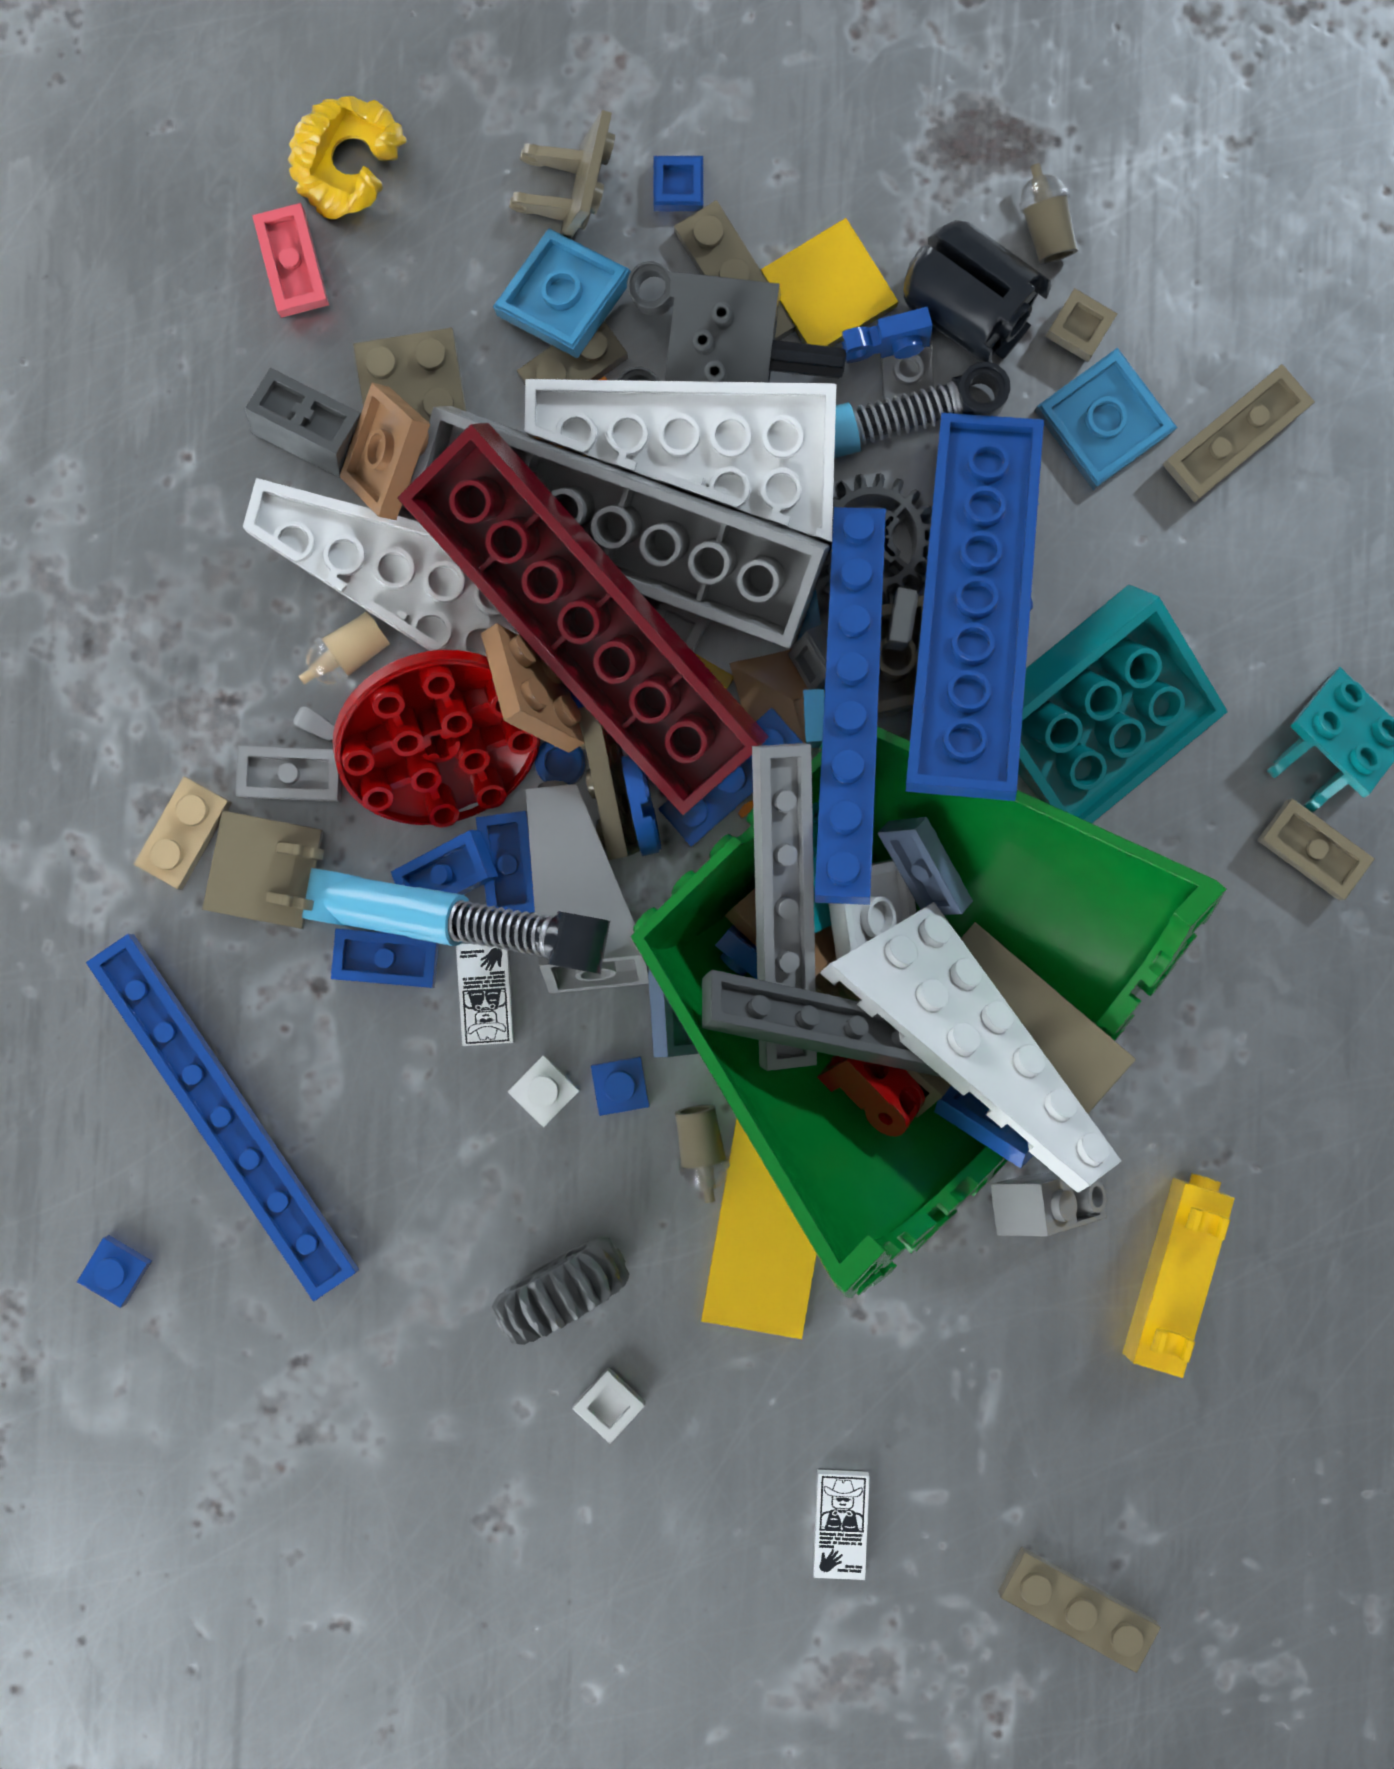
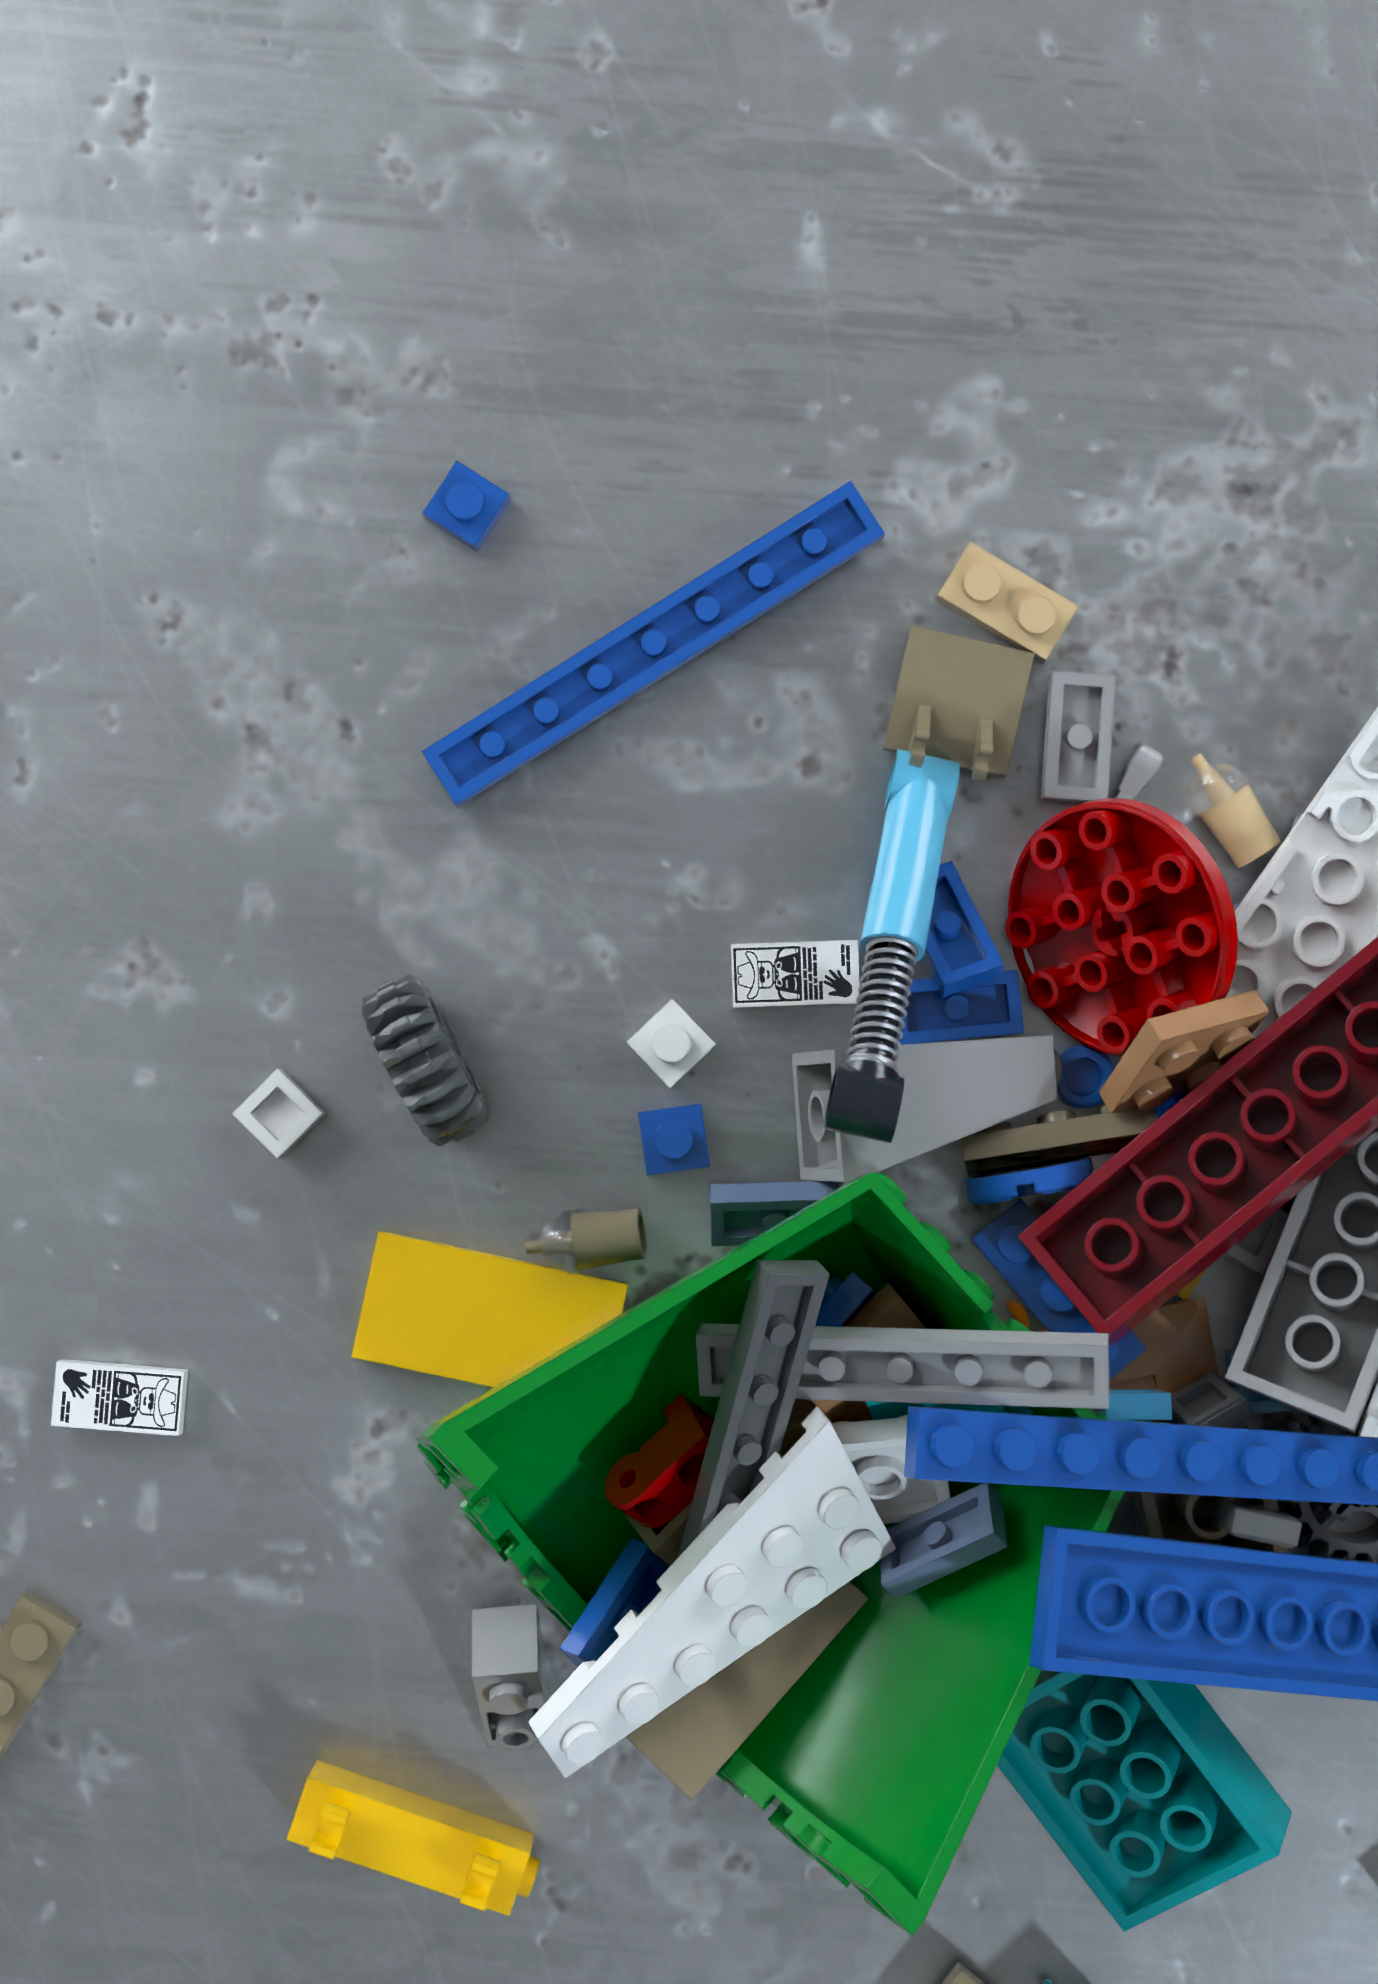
camera: 90 degrees right, 0 degrees up
blue plate [331,928,439,988] -> none

